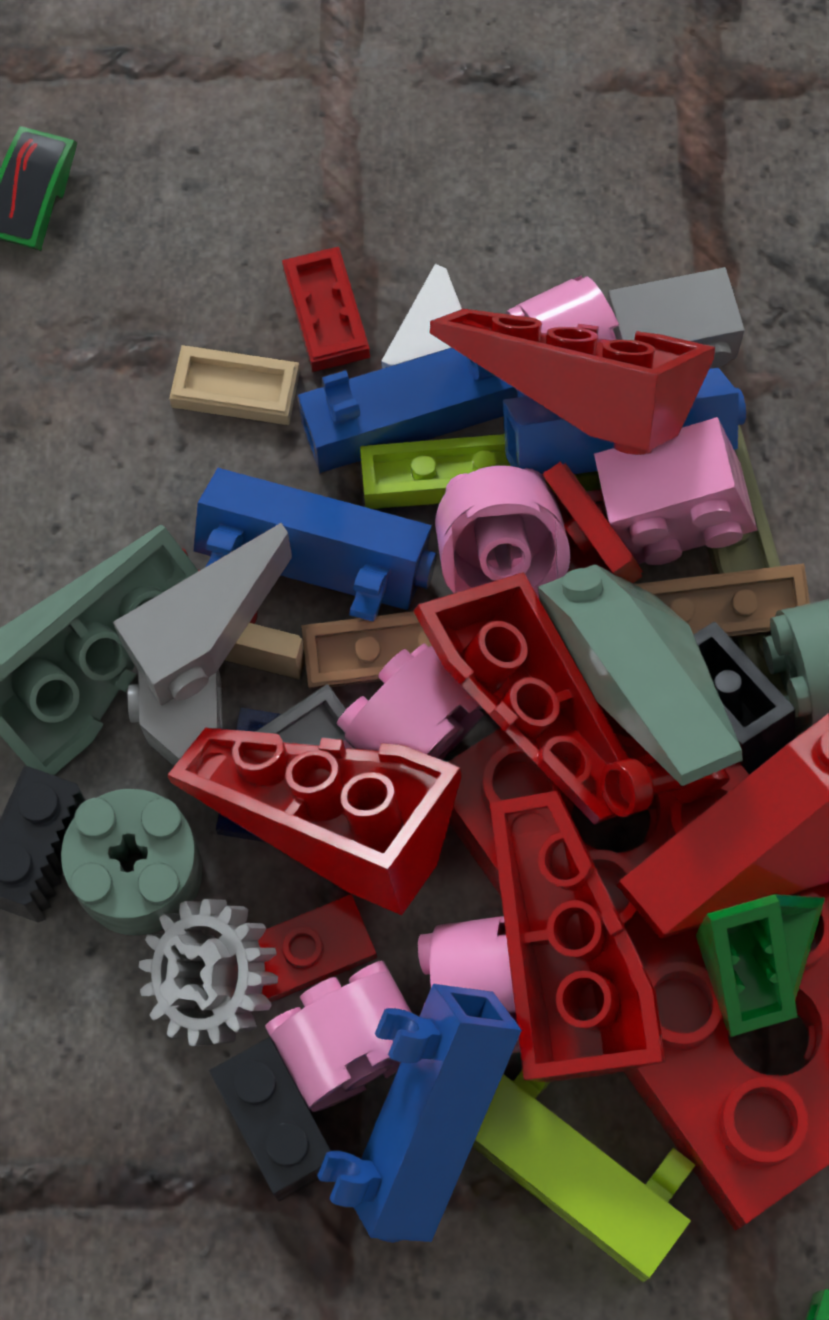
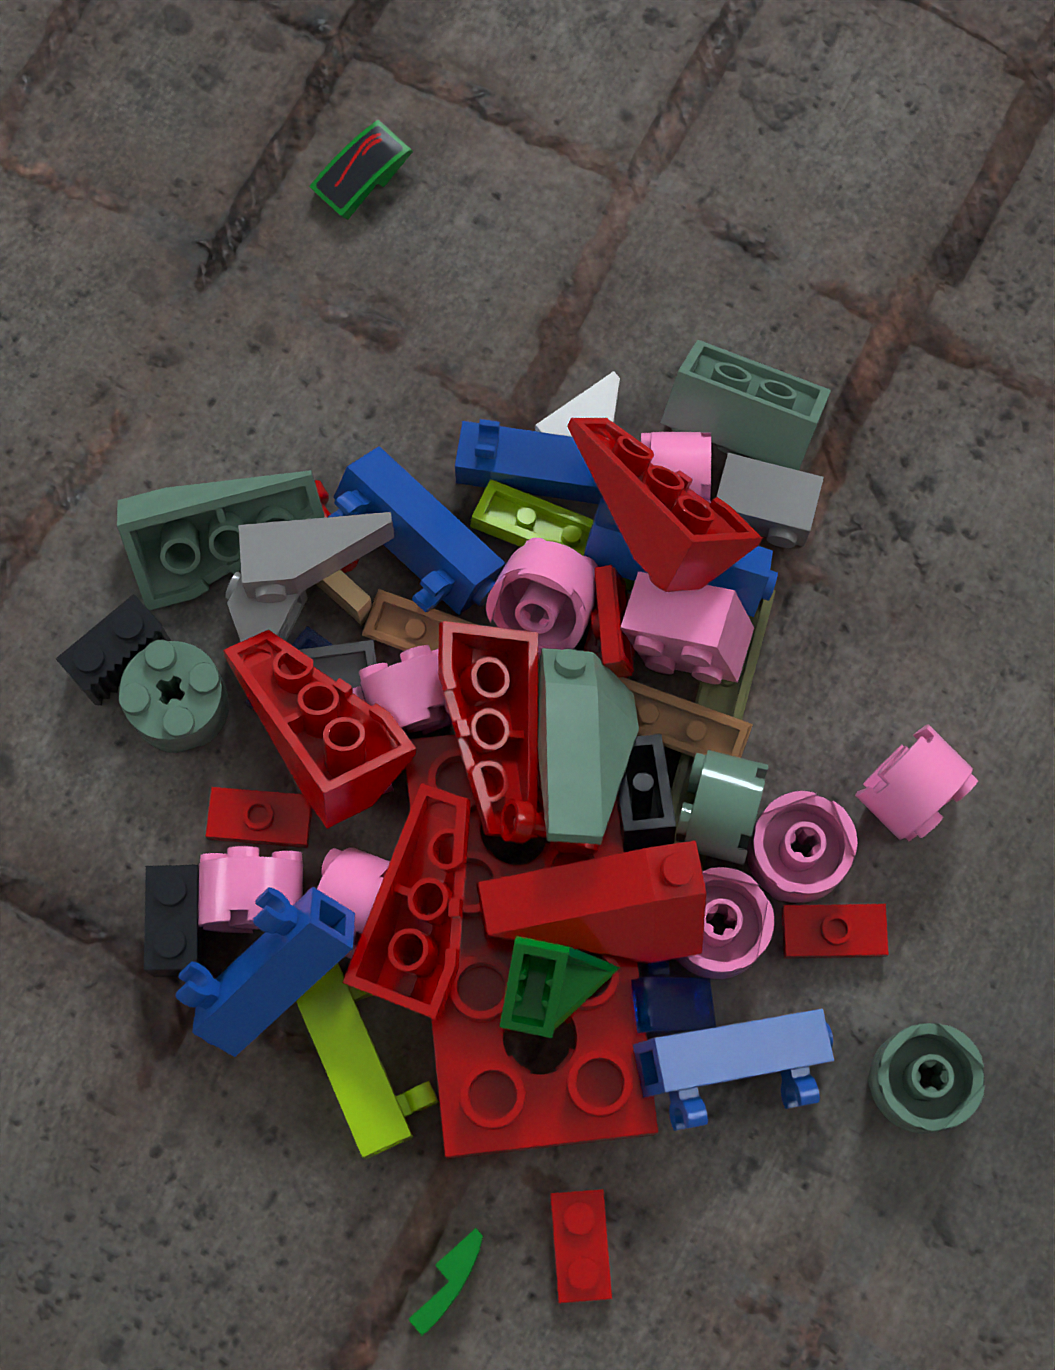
camera: 25 degrees right, 5 degrees up
light grey gear [138,899,278,1046] -> none
tan tile [169,345,300,425] -> none
red plate [282,246,370,372] -> none
none -> sand green slope [660,340,831,471]

